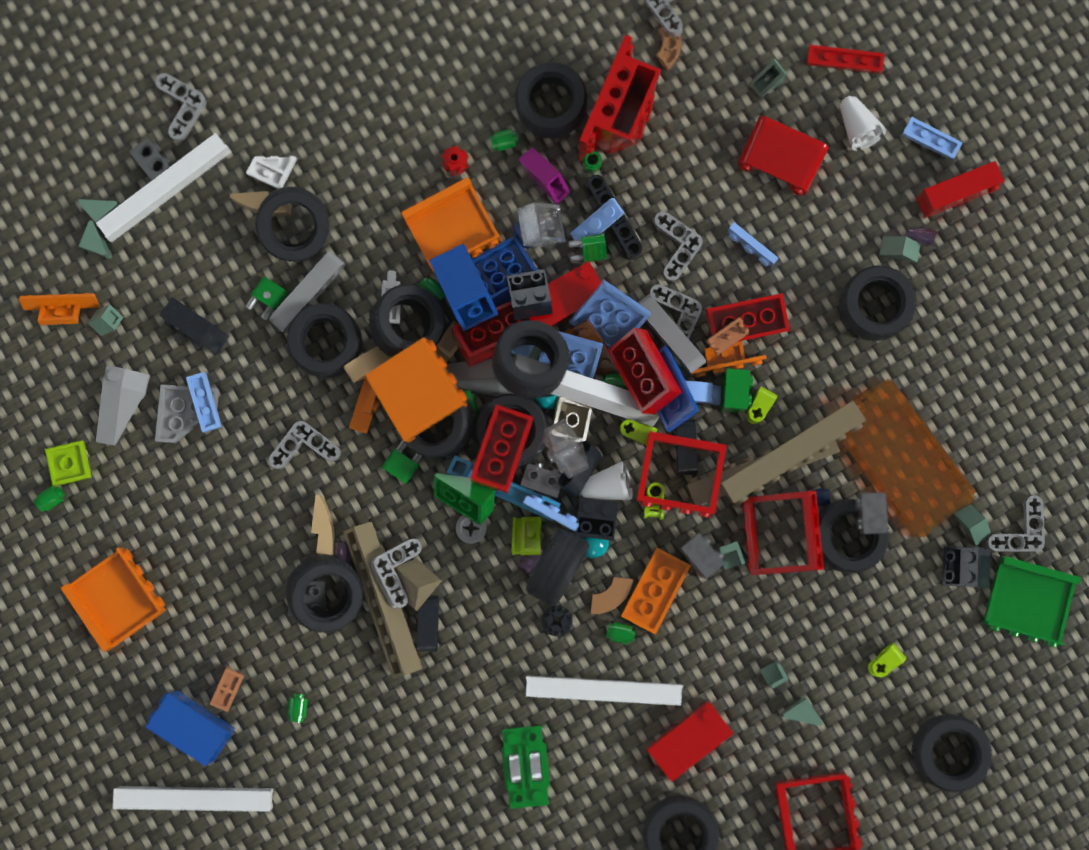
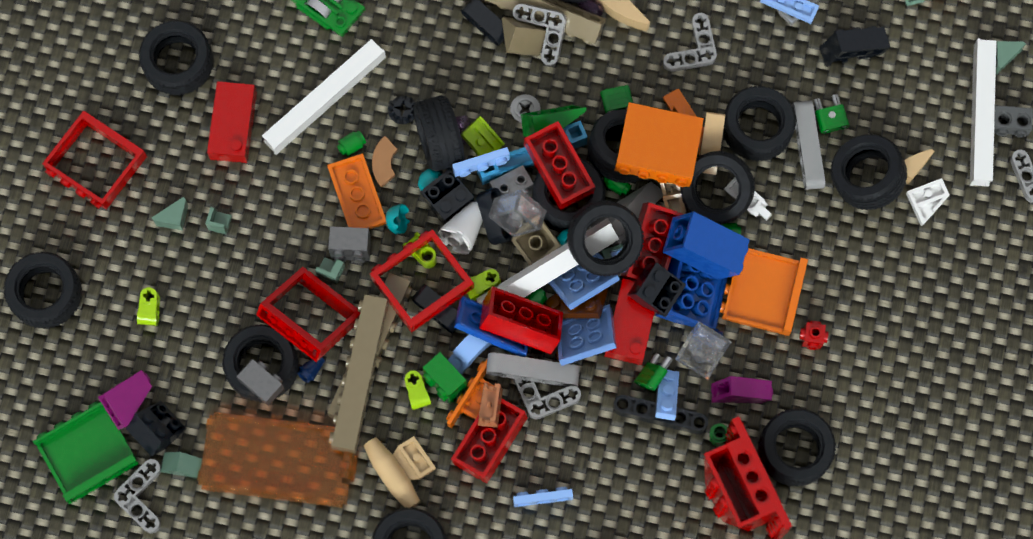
camera: 125 degrees right, 10 degrees down
sand green slope [79,220,112,259] -> none
green brick [490,128,519,151] -> none
light grey beam [654,212,702,282] -> none
none -> magenta slope [98,370,152,430]
none -> tan plate [364,436,436,508]
none -> teal hair [385,204,410,234]

